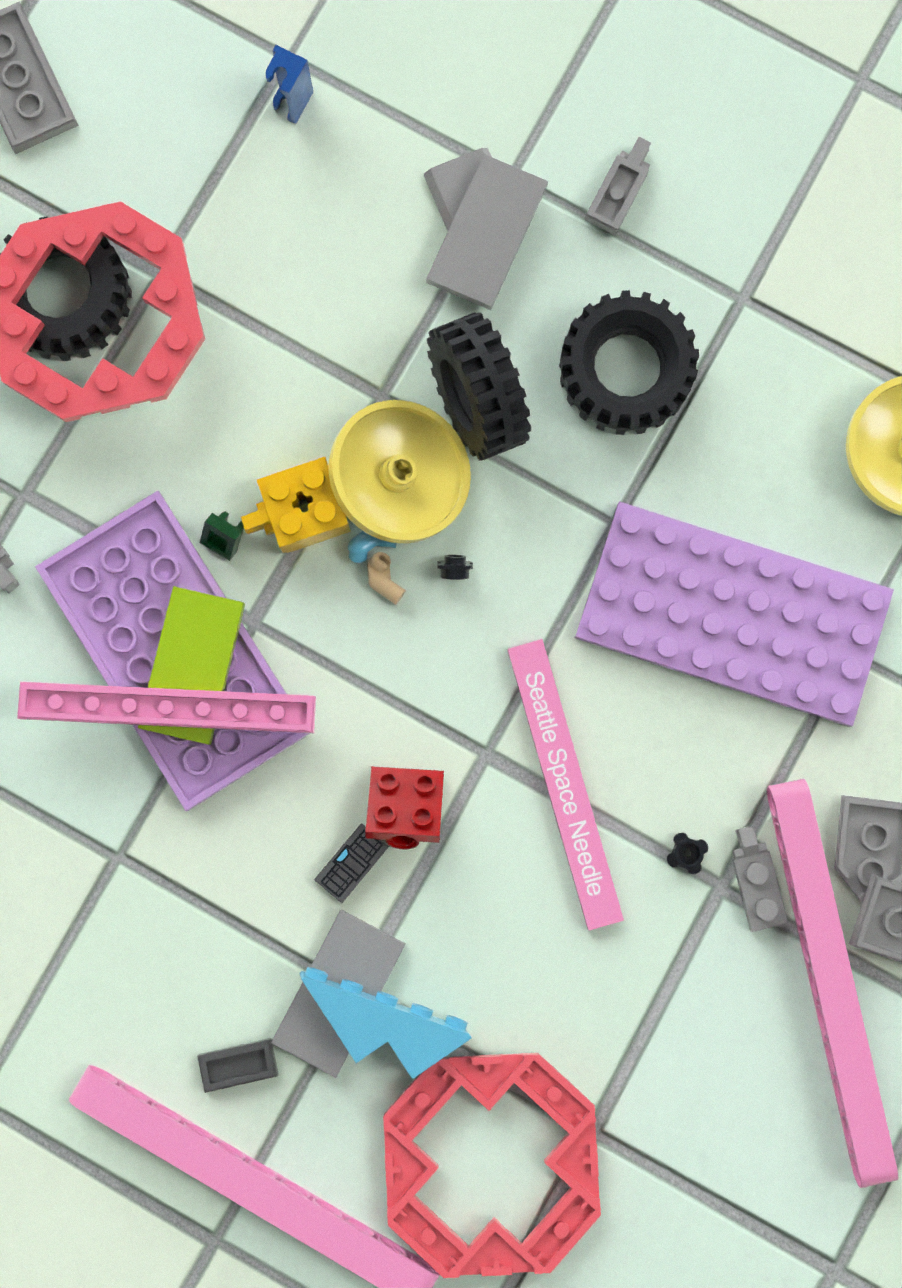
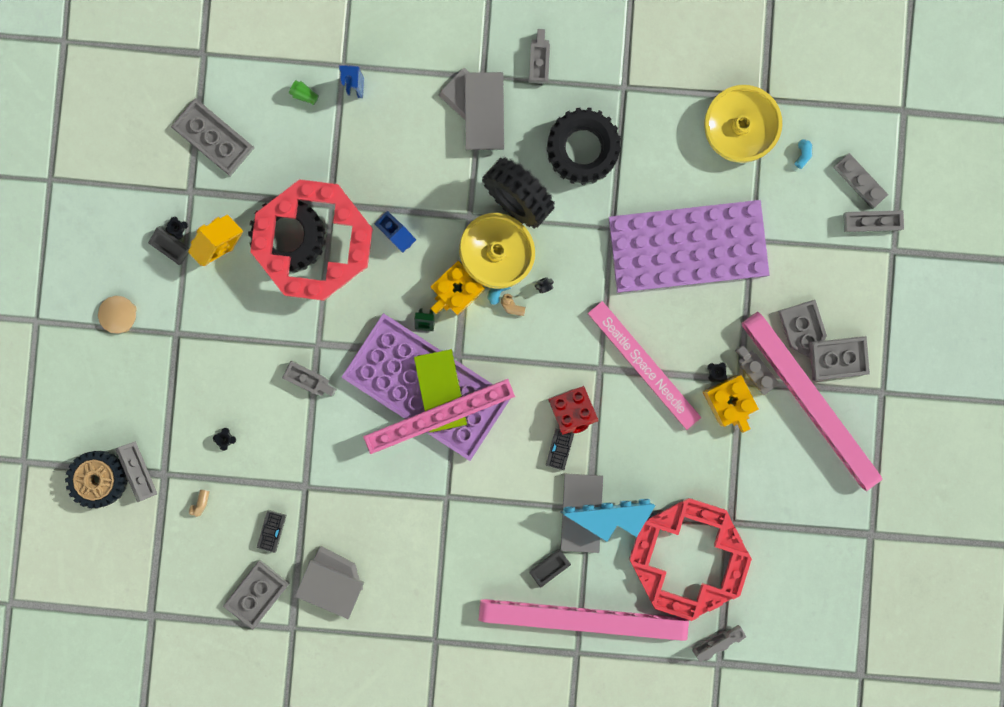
camera: 25 degrees left, 5 degrees up
none -> bright green cone [289,80,319,105]
none -> blue slope [374,211,416,253]
none -> yellow hinge [703,375,759,433]

